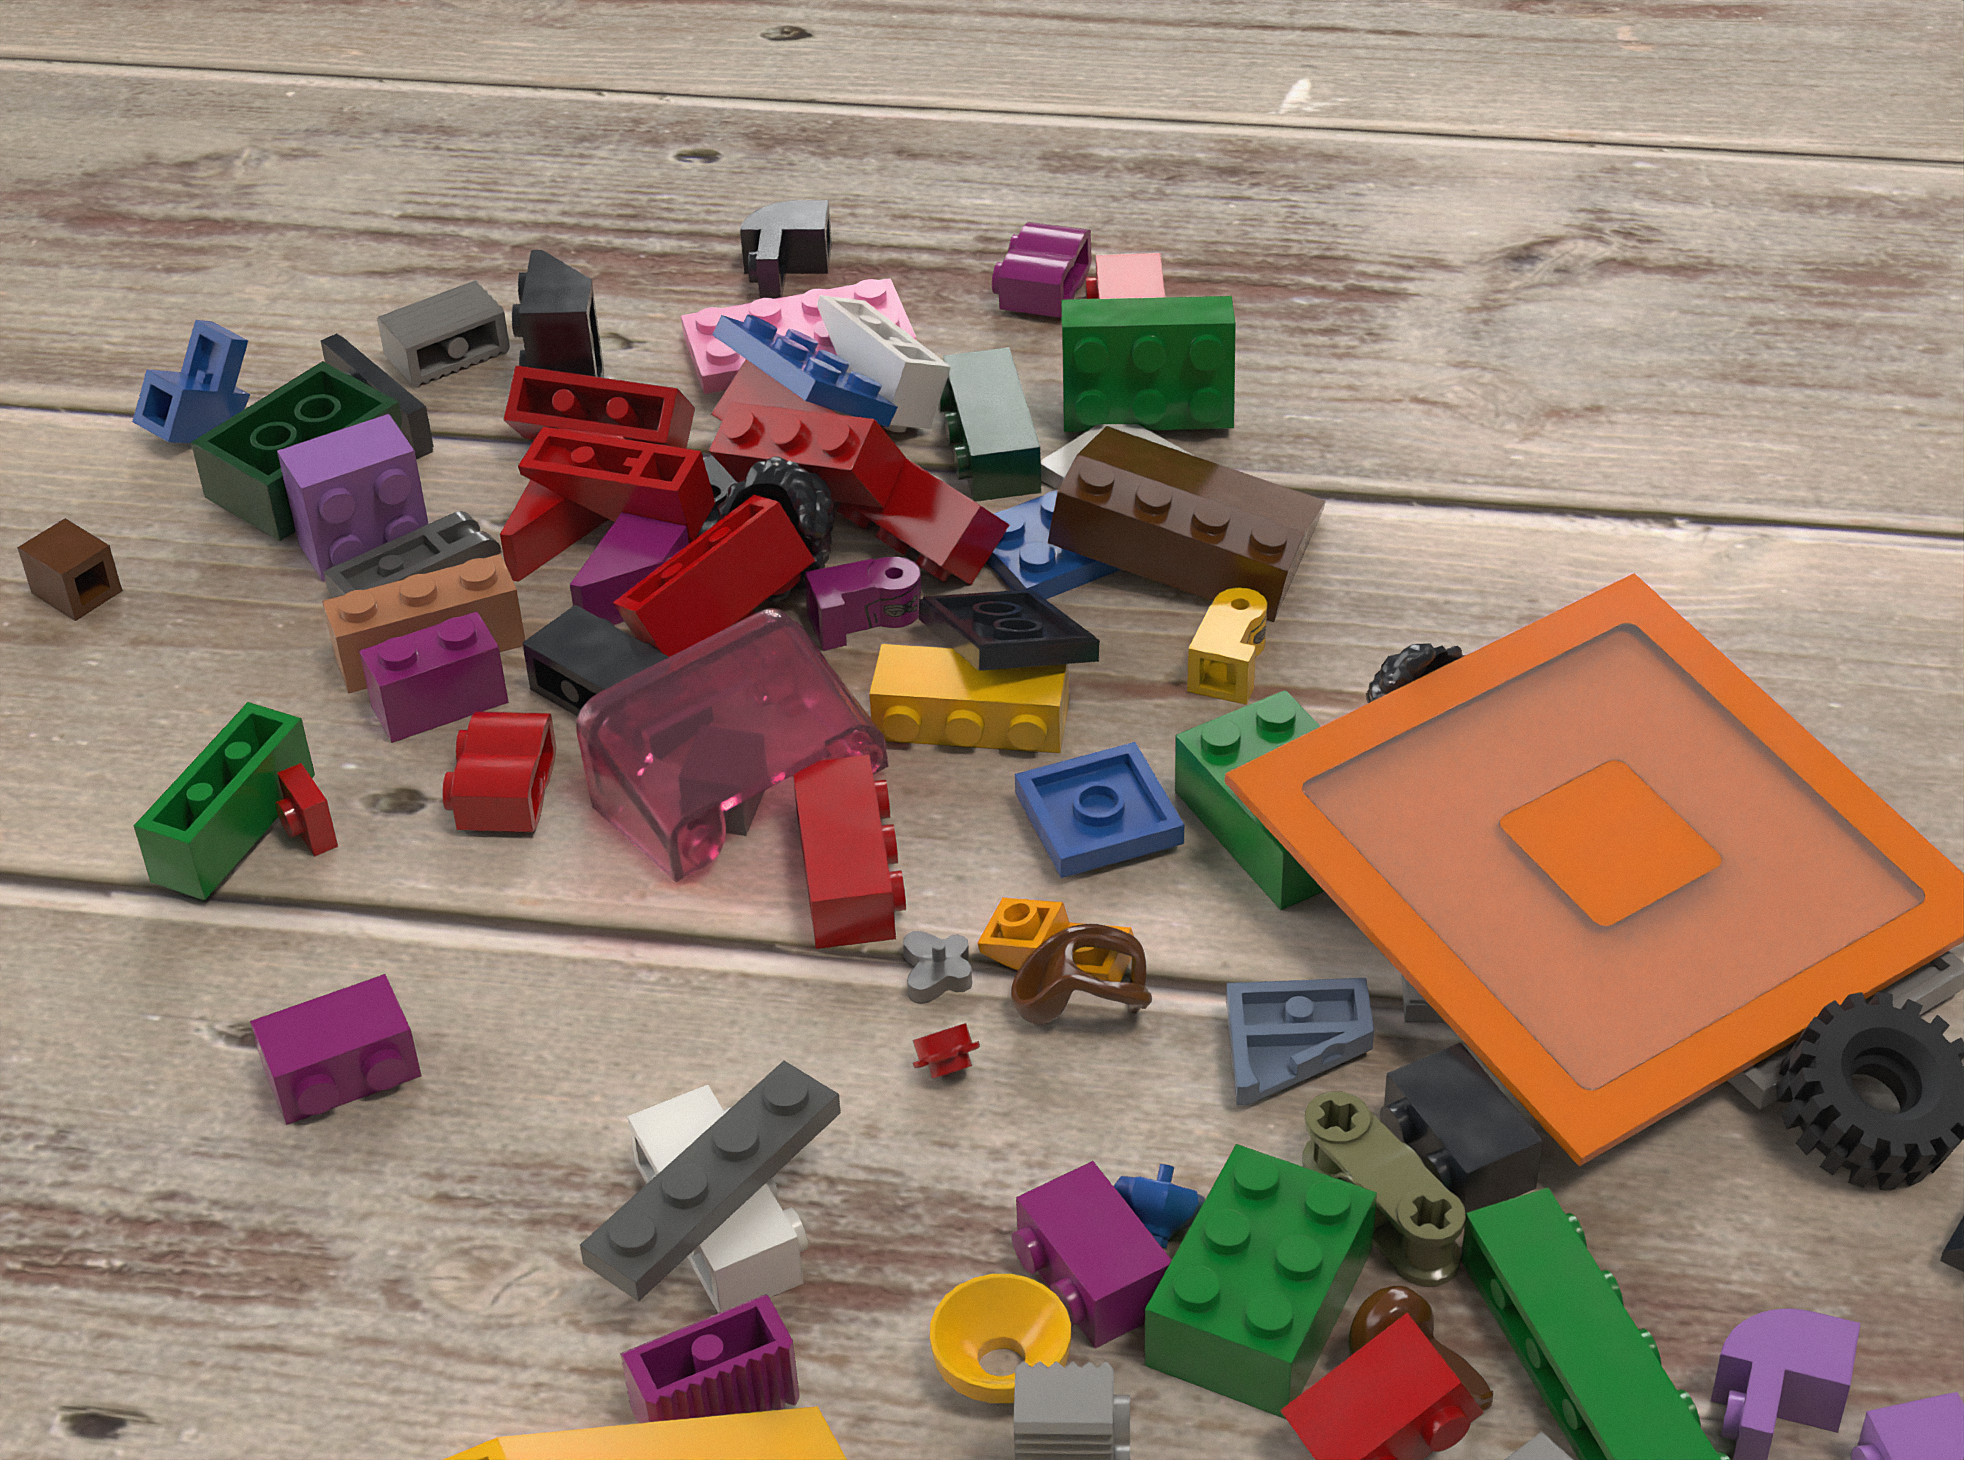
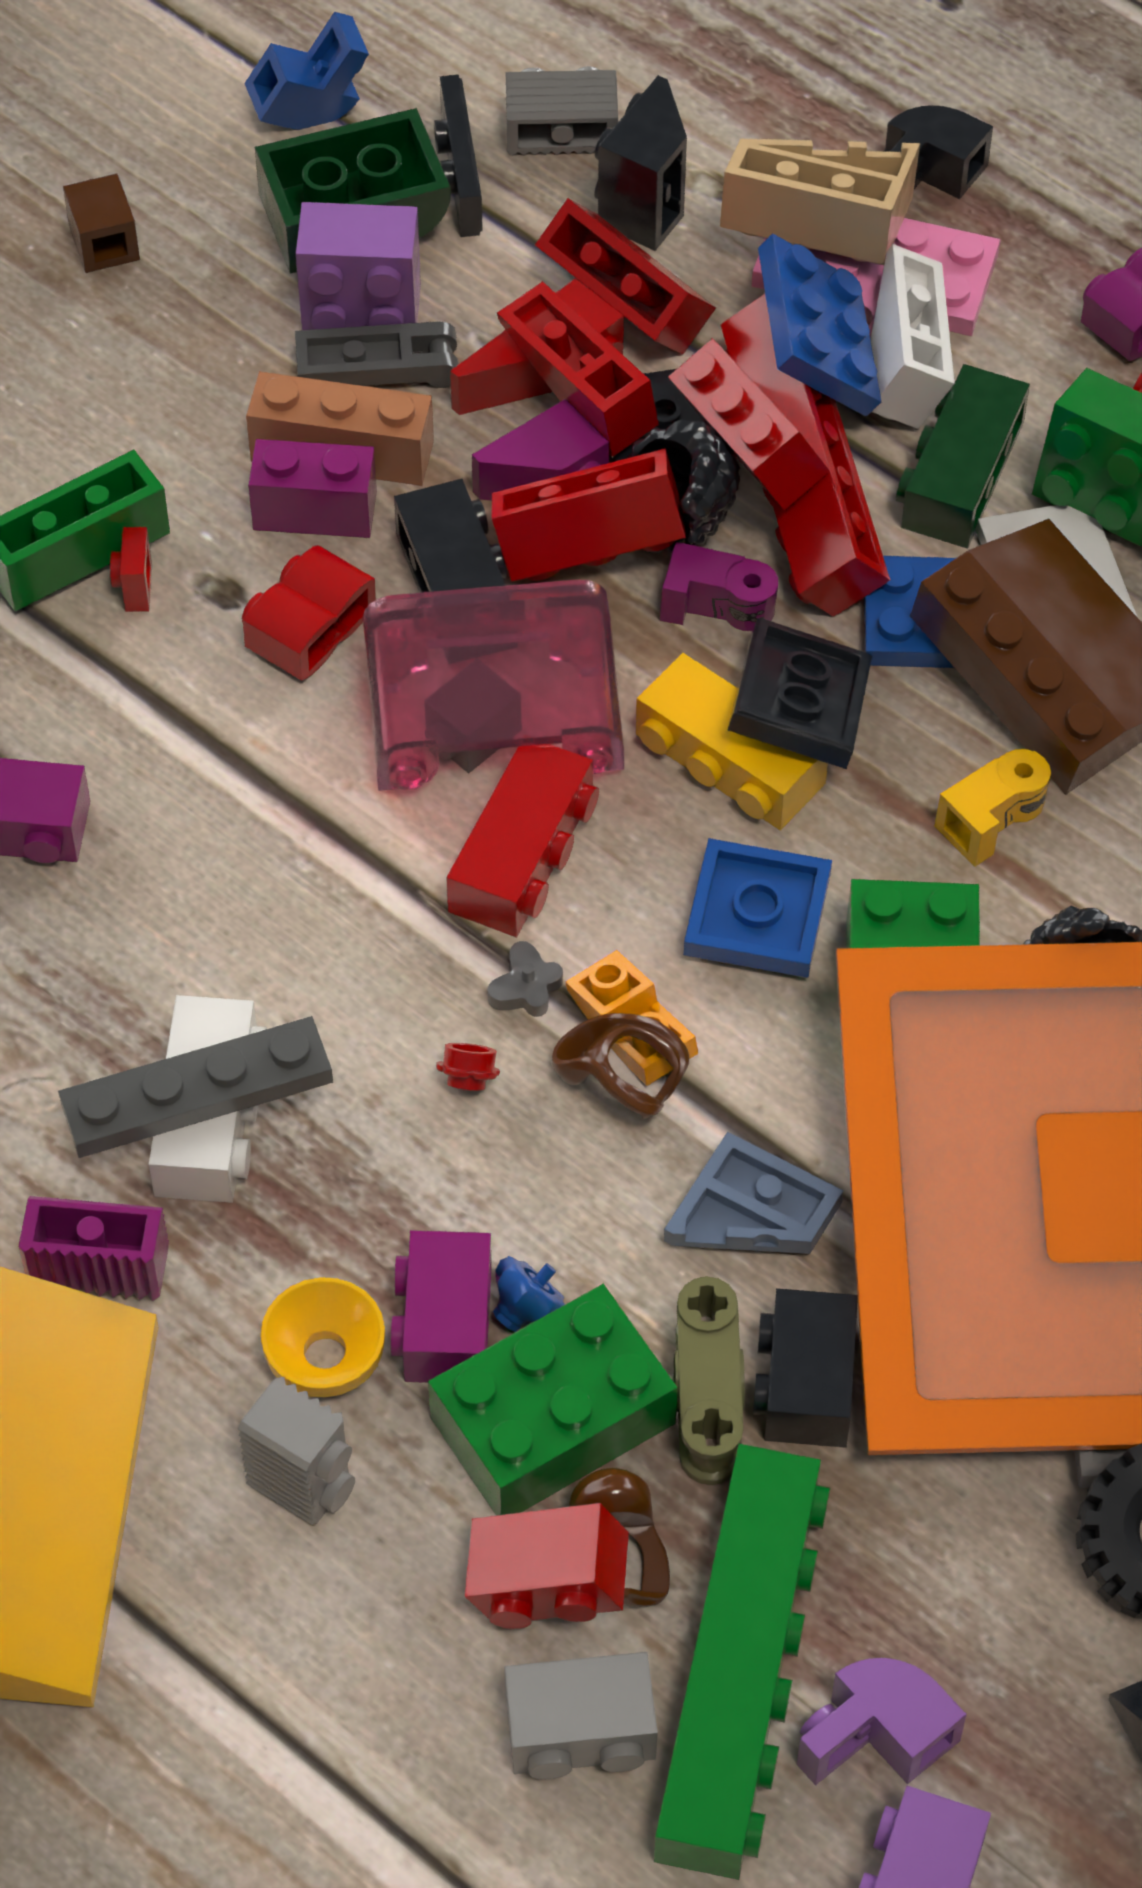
camera: 30 degrees right, 15 degrees up
none -> tan wedge [720,139,920,265]

